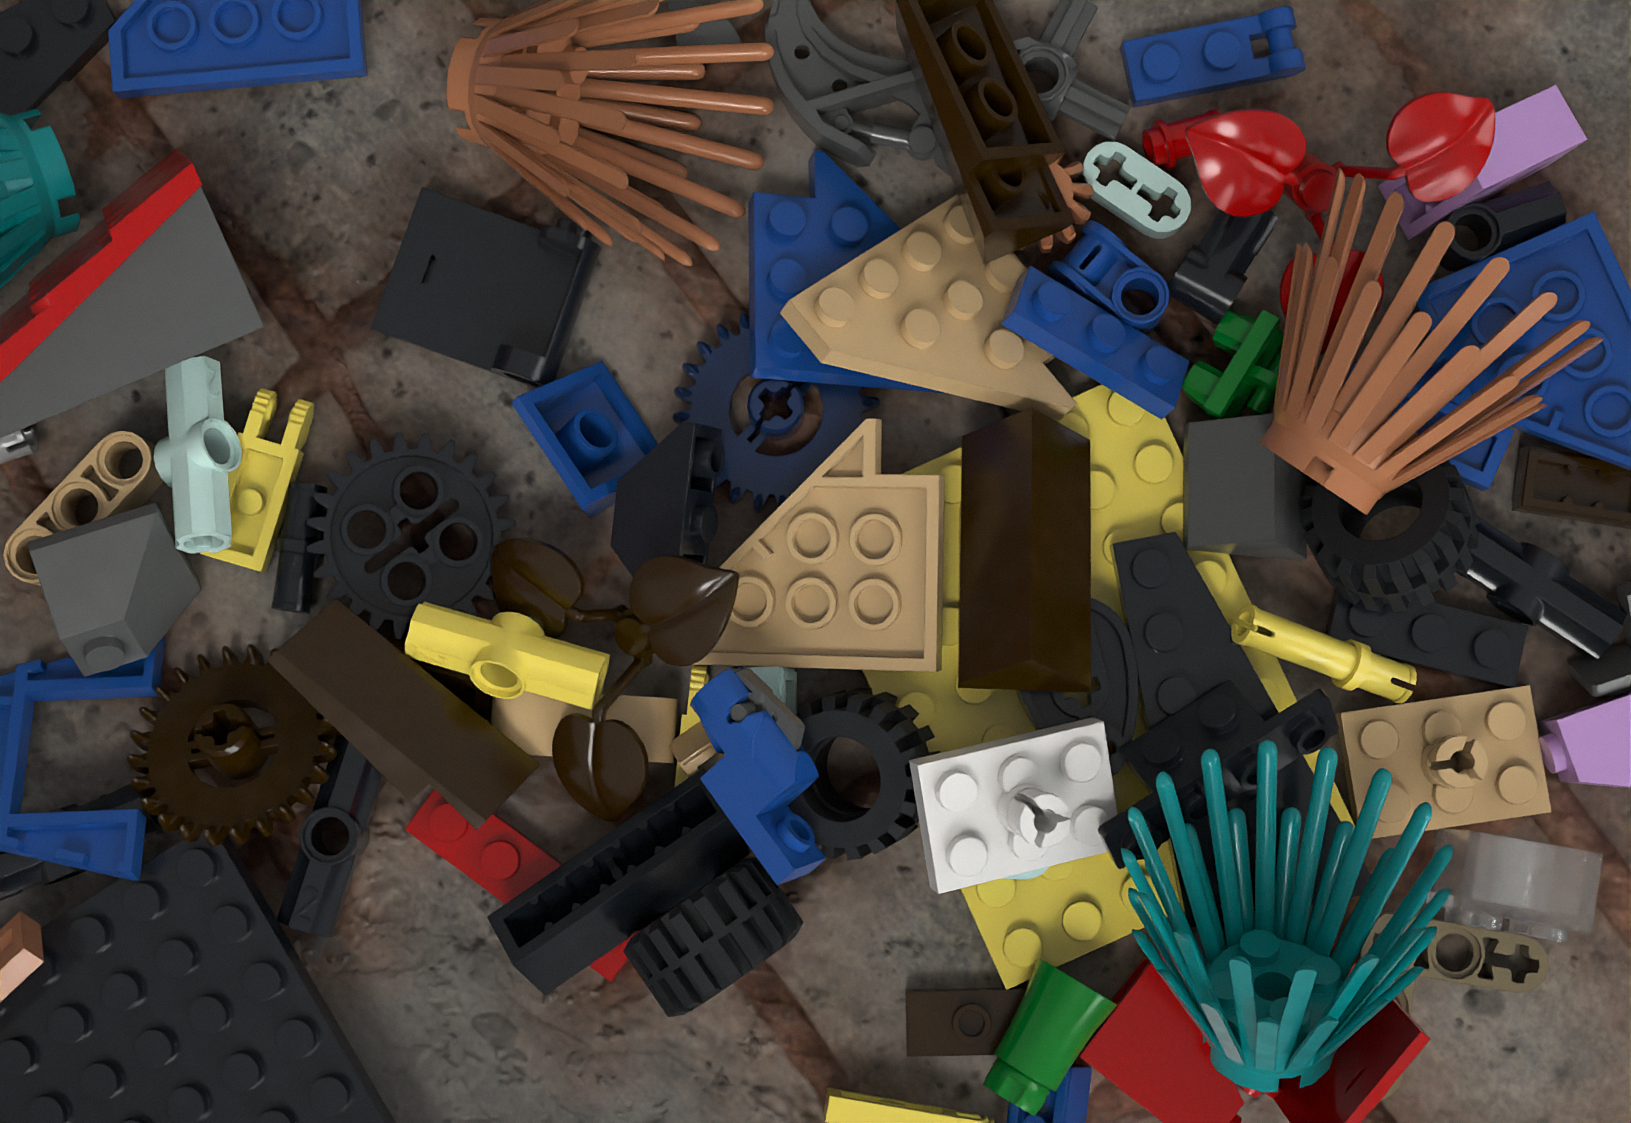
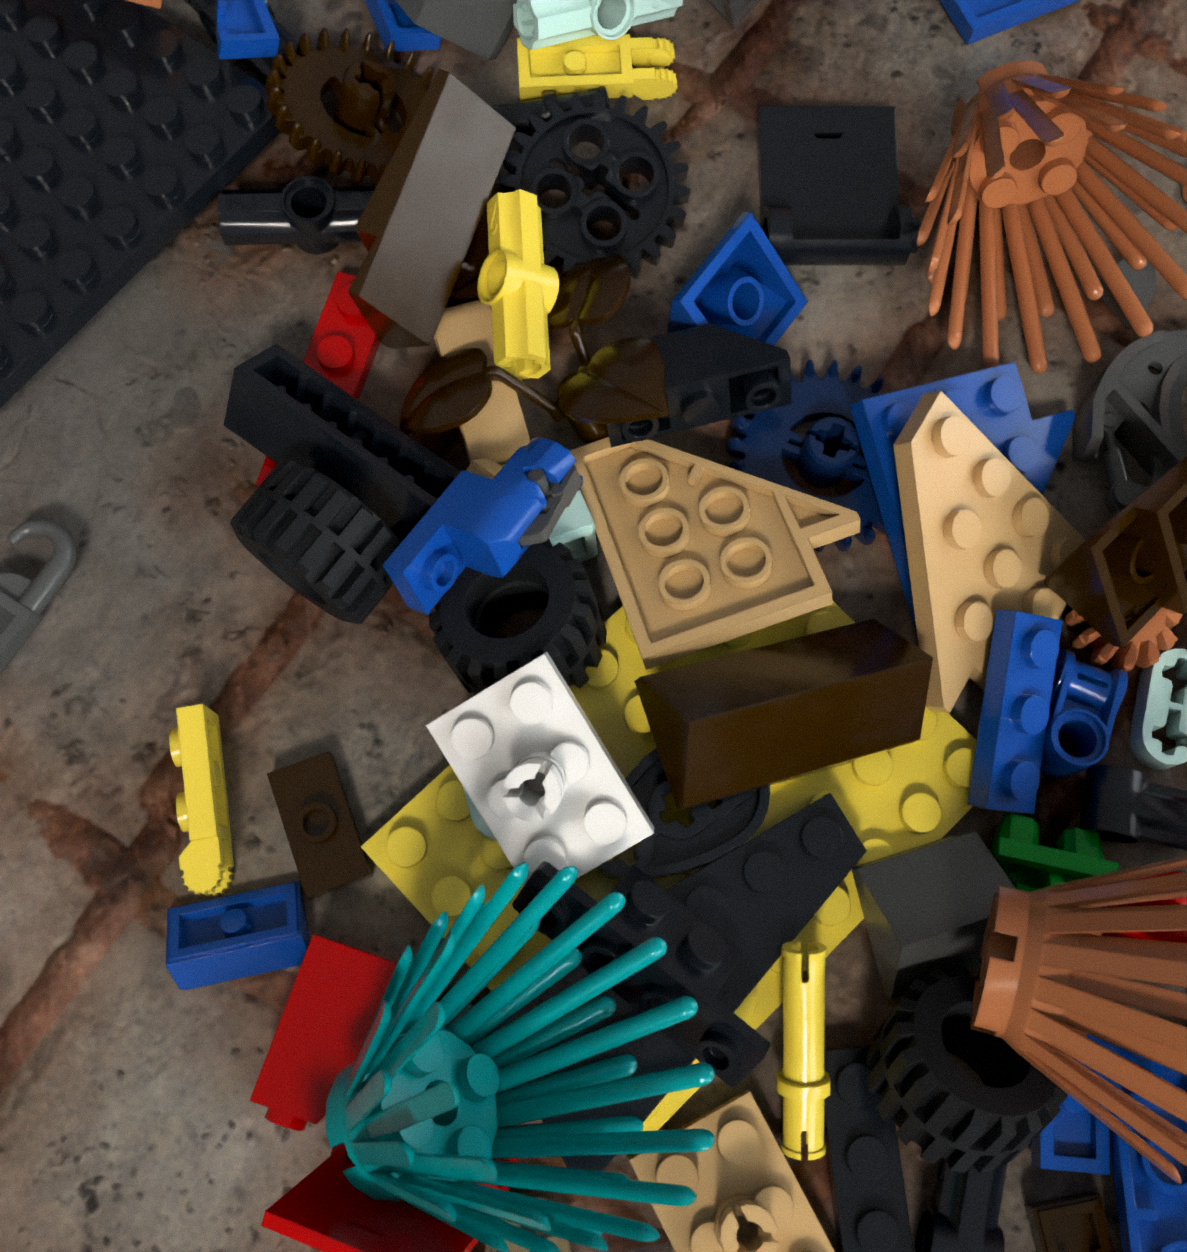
camera: 65 degrees right, 10 degrees down
green plant [983,958,1117,1116] -> none

